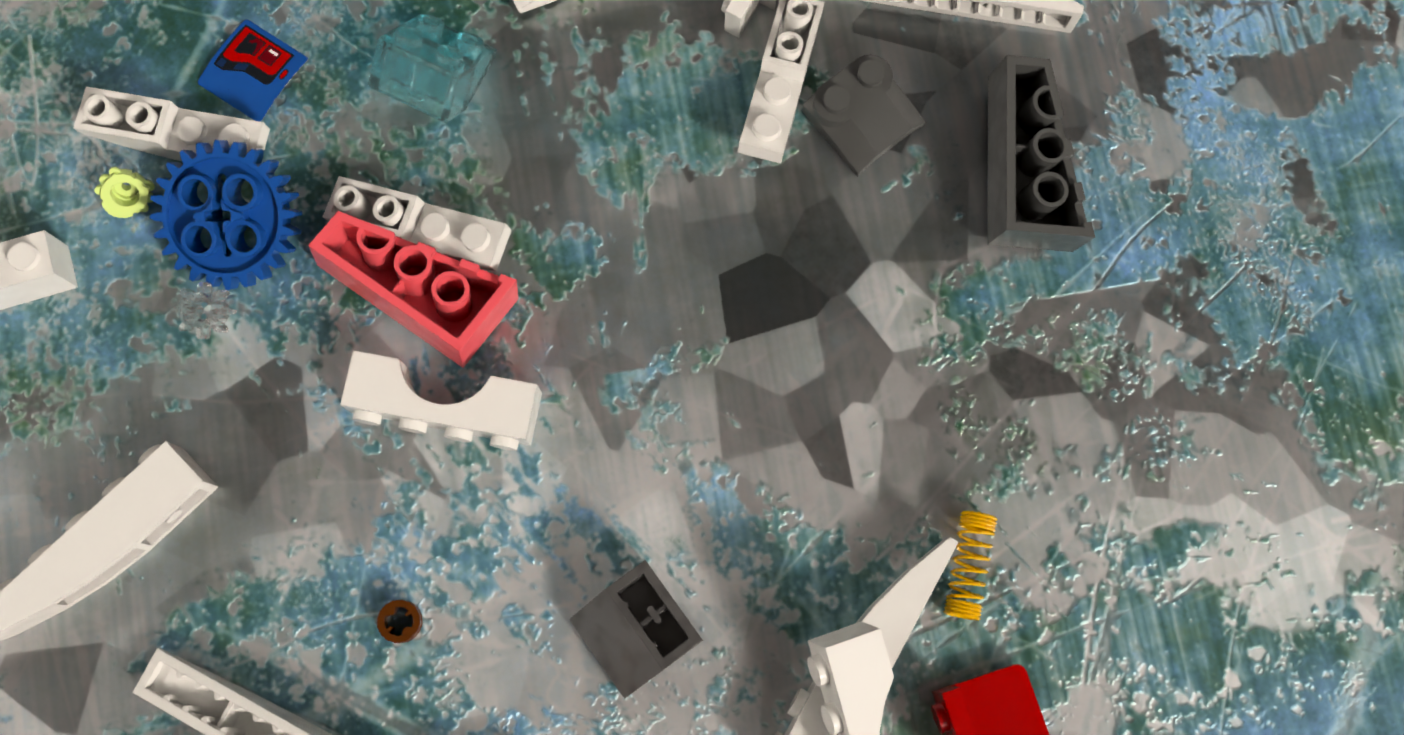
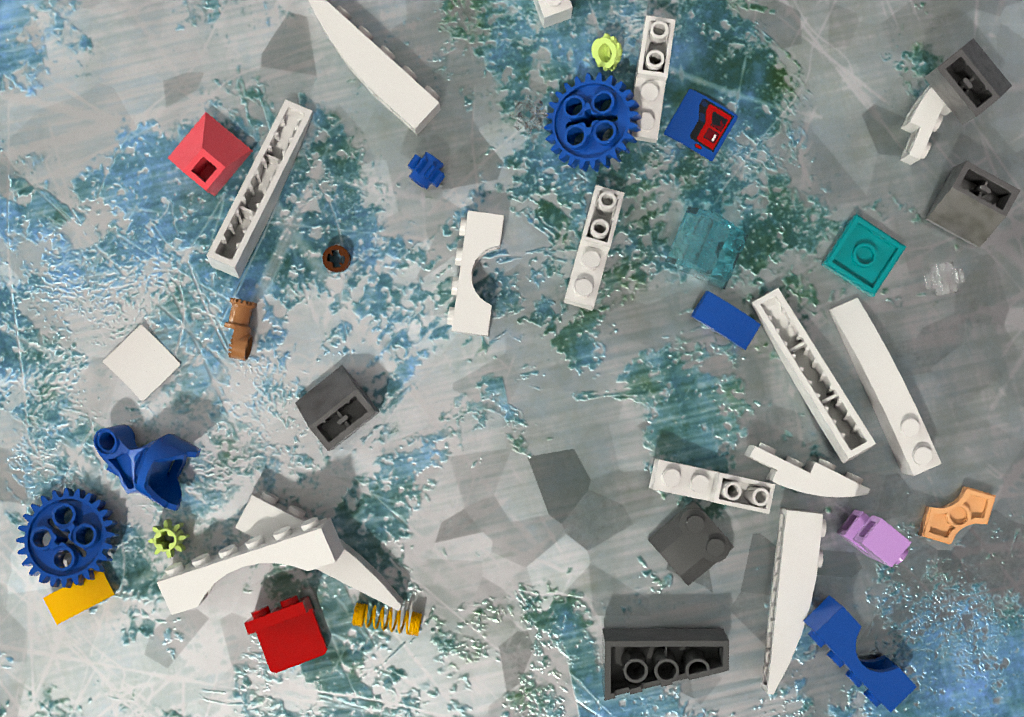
camera: 90 degrees right, 10 degrees up
coral wedge [308,211,519,368] -> none
none -> blue gear [407,152,445,190]
none -> blue slope [691,291,761,350]

